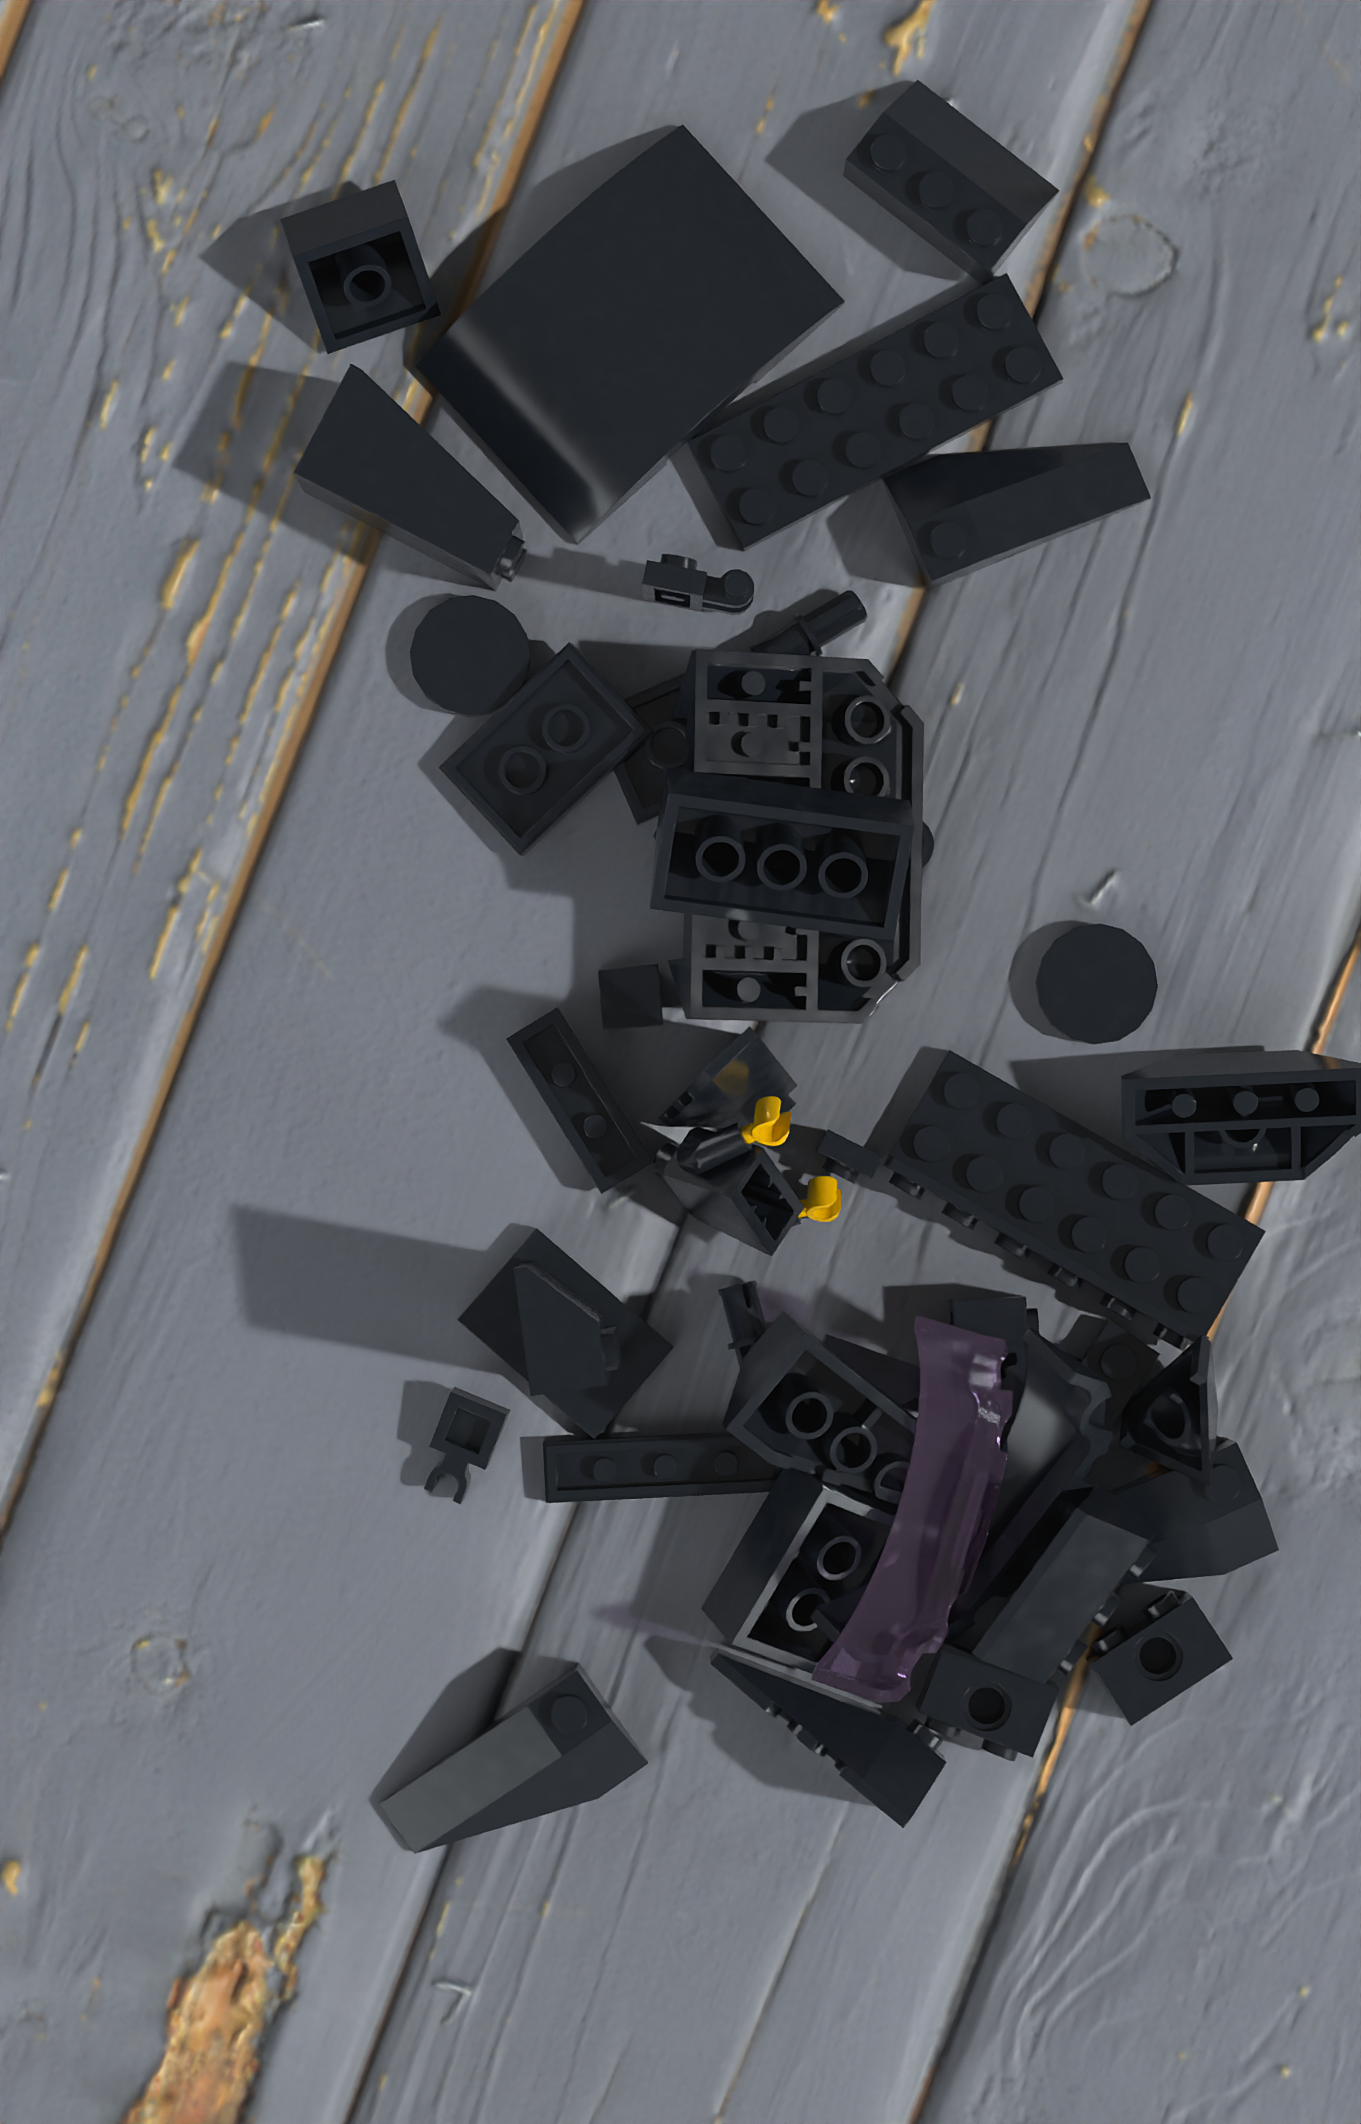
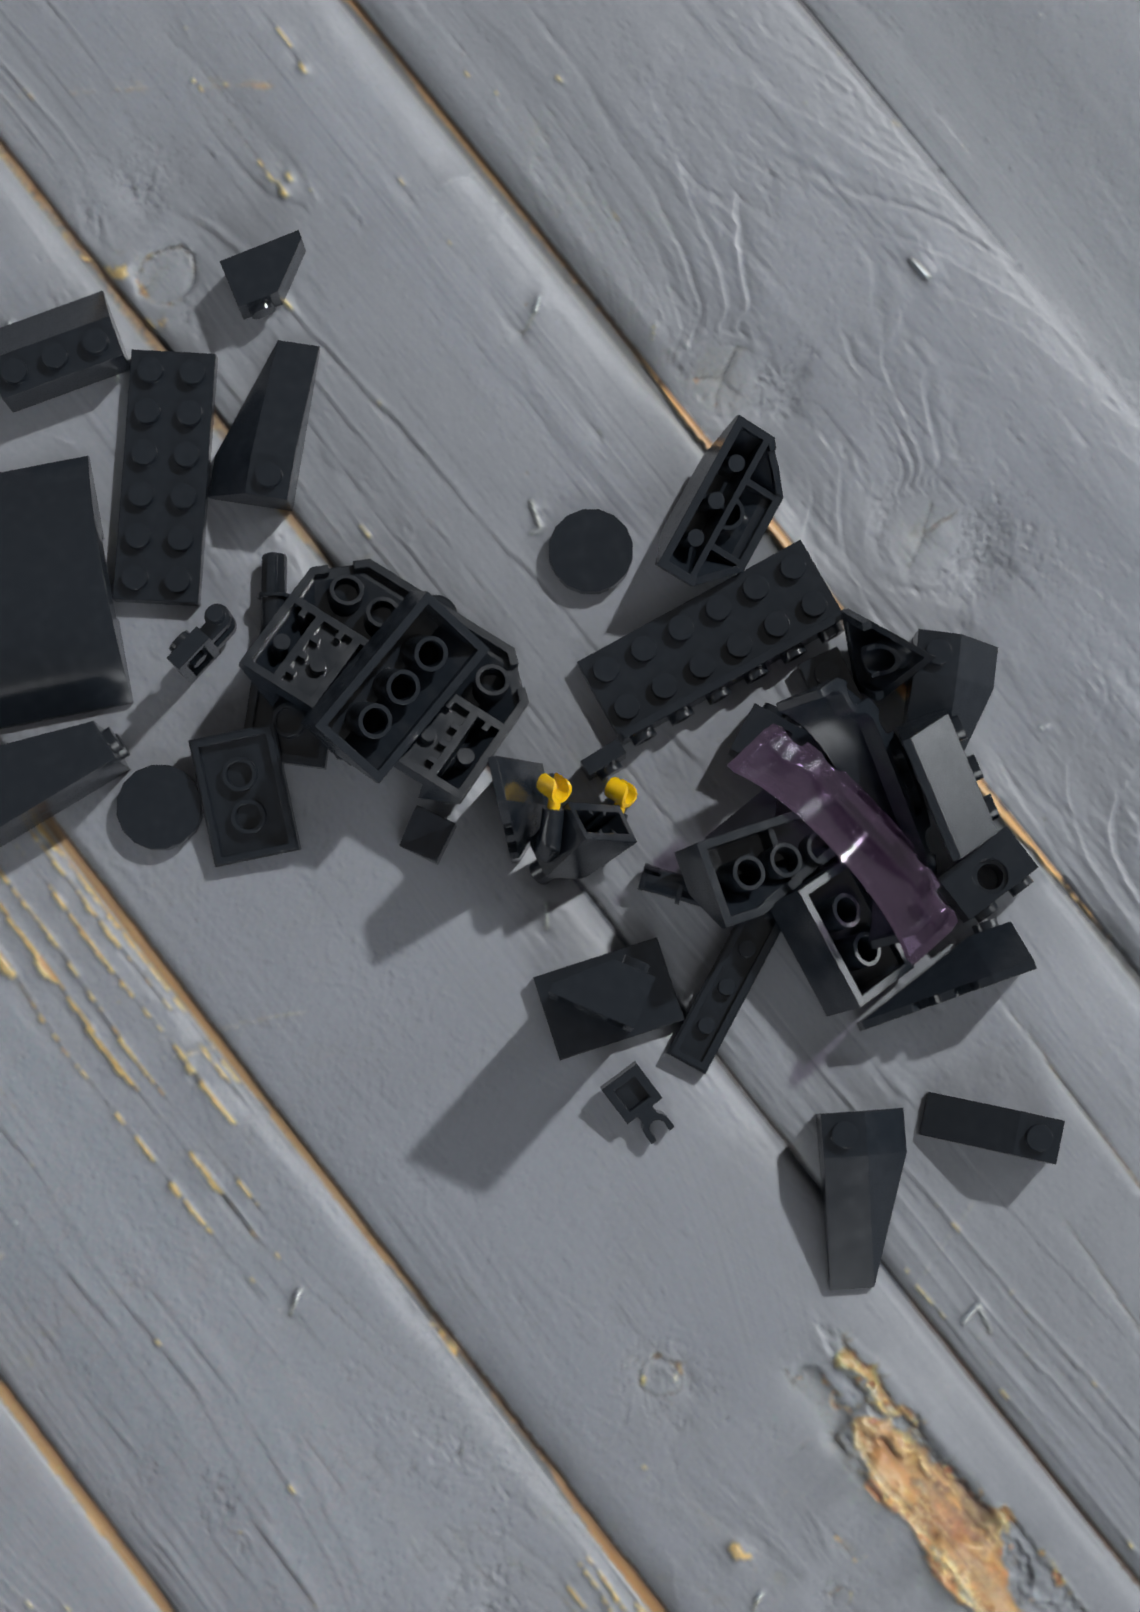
camera: 60 degrees left, 5 degrees down
black plate [506,1007,653,1194] -> none
black brick [1085,1591,1233,1726] -> none
none -> black slope [220,230,306,320]
none -> black slope [919,1092,1065,1165]

